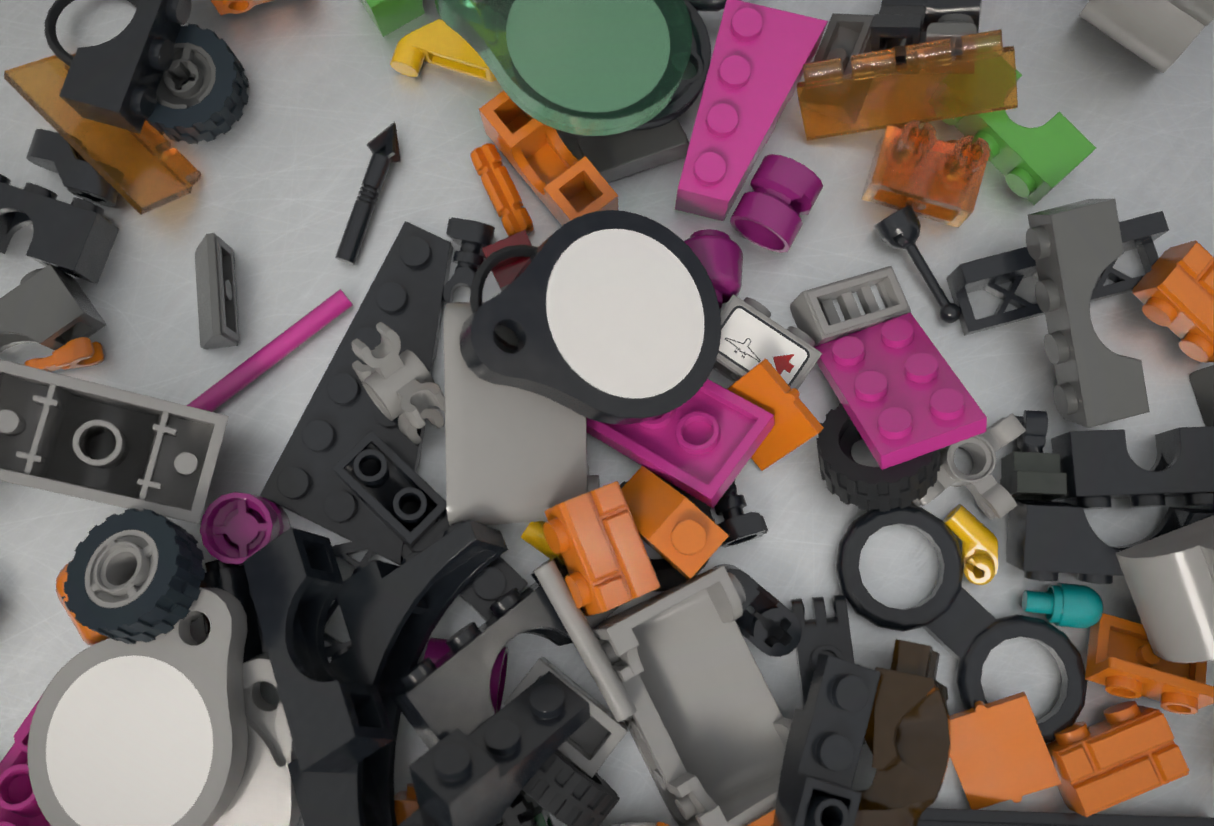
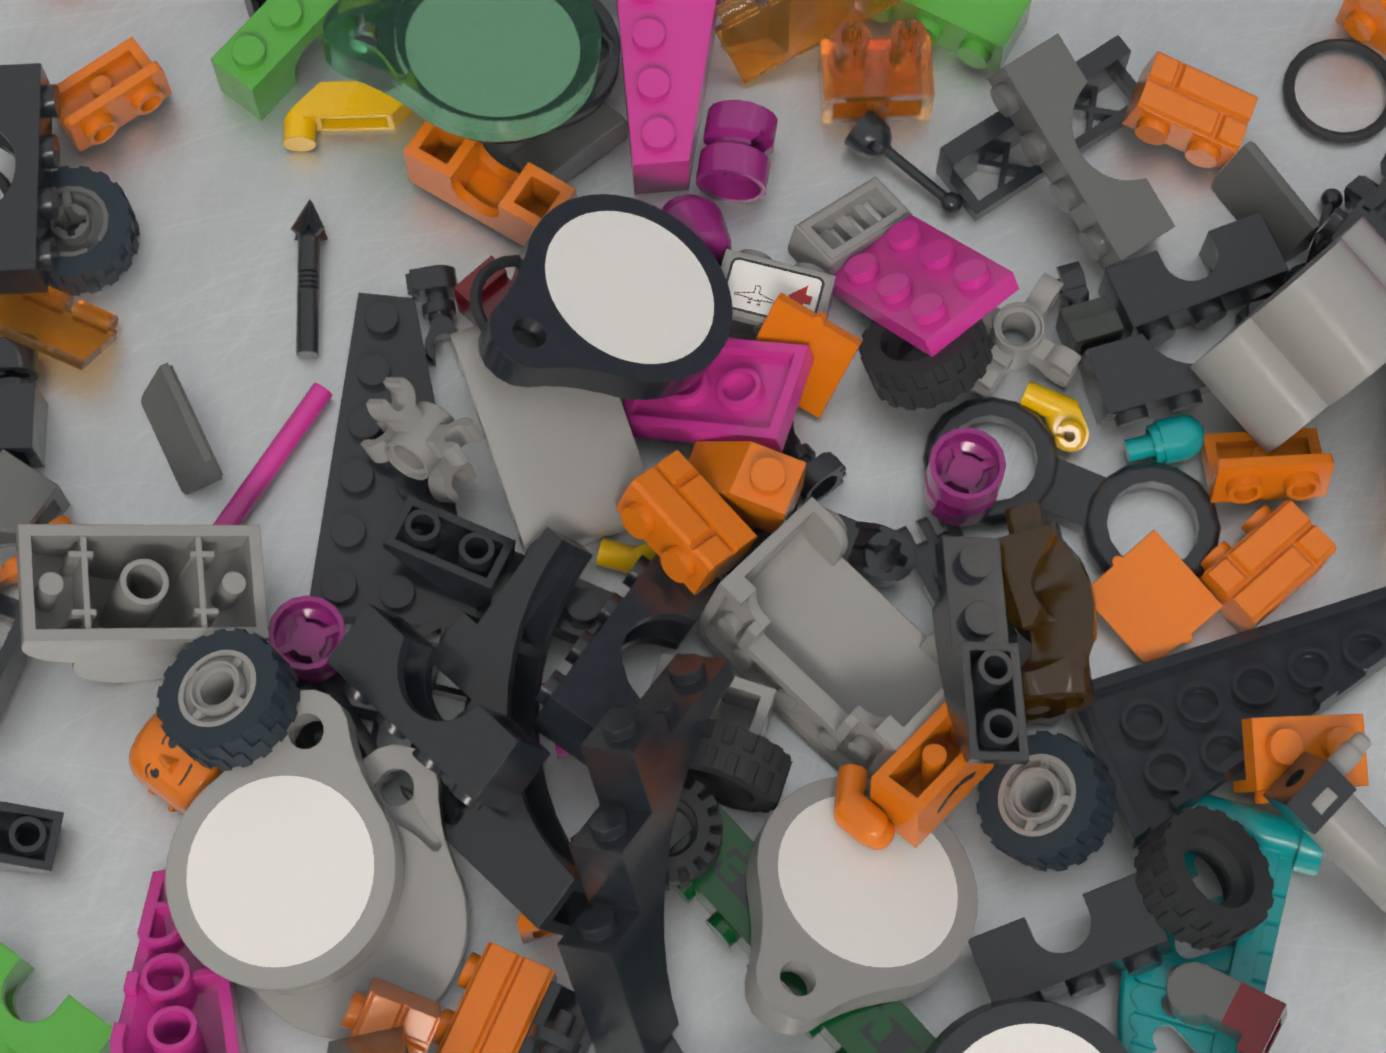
camera: 25 degrees left, 10 degrees down
orange axle [470,143,534,236] -> none
light grey bar [534,560,637,722] -> none
none -> magenta wheel [922,427,1006,527]

